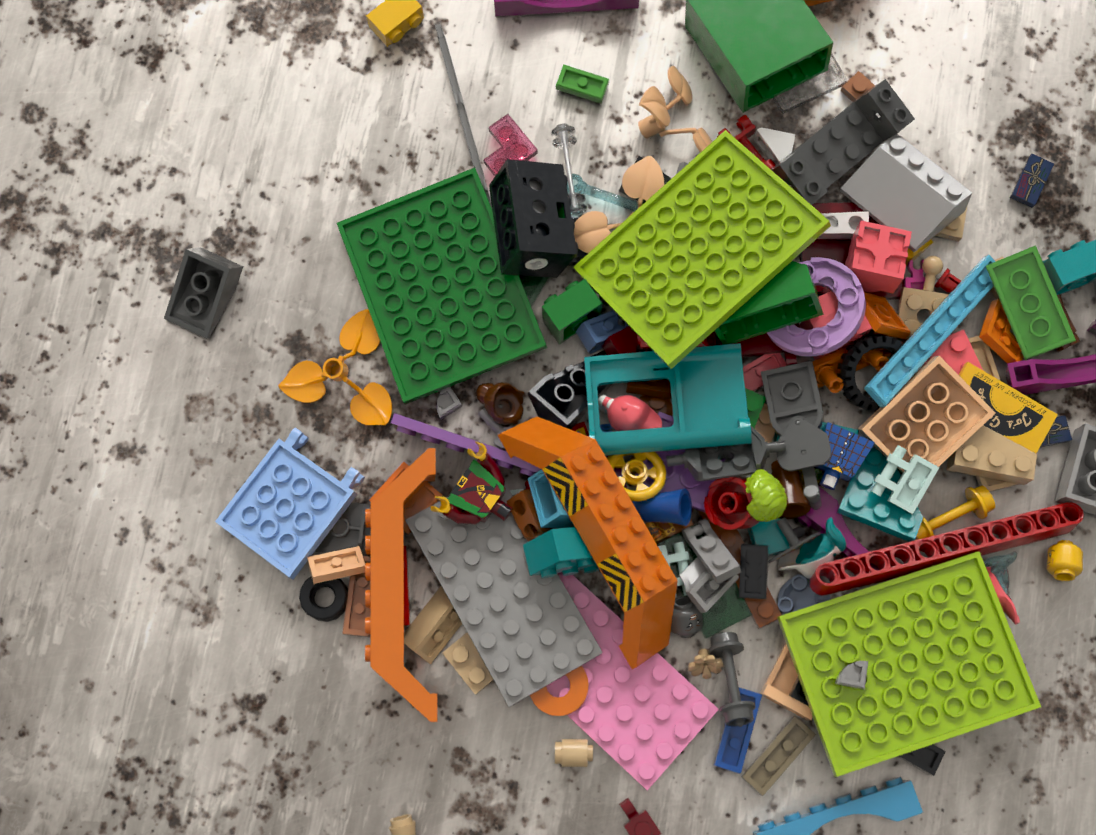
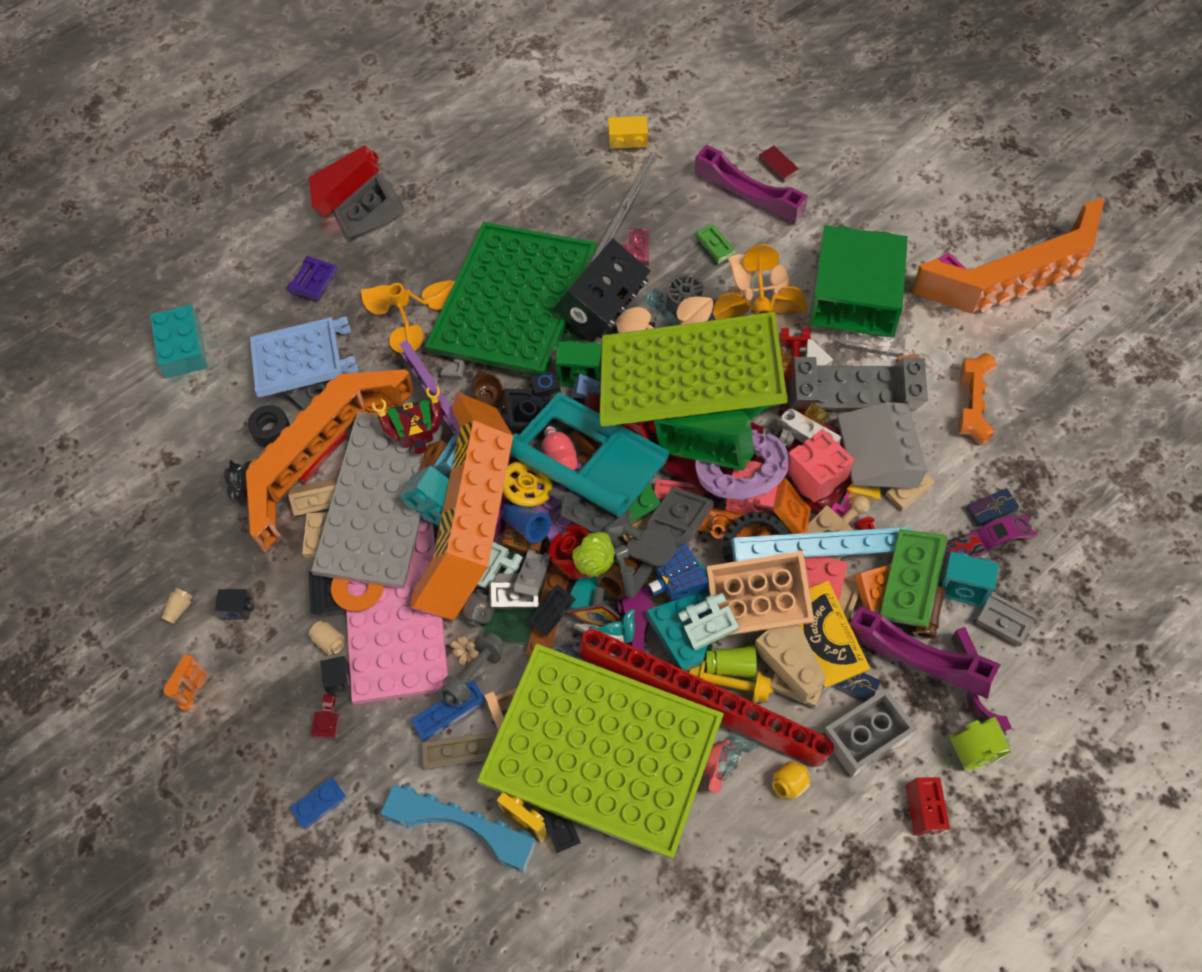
camera: 40 degrees right, 15 degrees down
light nougat plate [307,546,365,584] -> none
clear axle [551,123,587,218] -> none
light grey tile [835,661,868,689] -> none
none -> teal brick [150,304,208,379]
none -> black brick [215,589,255,620]
none -> black piece [224,460,252,502]
none -> dark purple plate [286,256,338,301]
none -> red slope [309,145,379,217]
none -> black plate [309,571,346,618]
none -> black brick [320,656,351,697]
none -> yellow plate [497,792,547,843]
none -> black brick [528,370,561,400]
none -> dark grey hand [614,545,629,569]
none -> dark grey wheel [666,274,705,319]
none -> lime plant [706,645,757,679]
none -> light orange plant [712,244,807,320]
none -> light grey plate [778,428,794,448]
none -> clear yellow piece [804,402,830,426]
none -> piece [942,515,1038,568]
none -> orange plate [958,353,996,444]

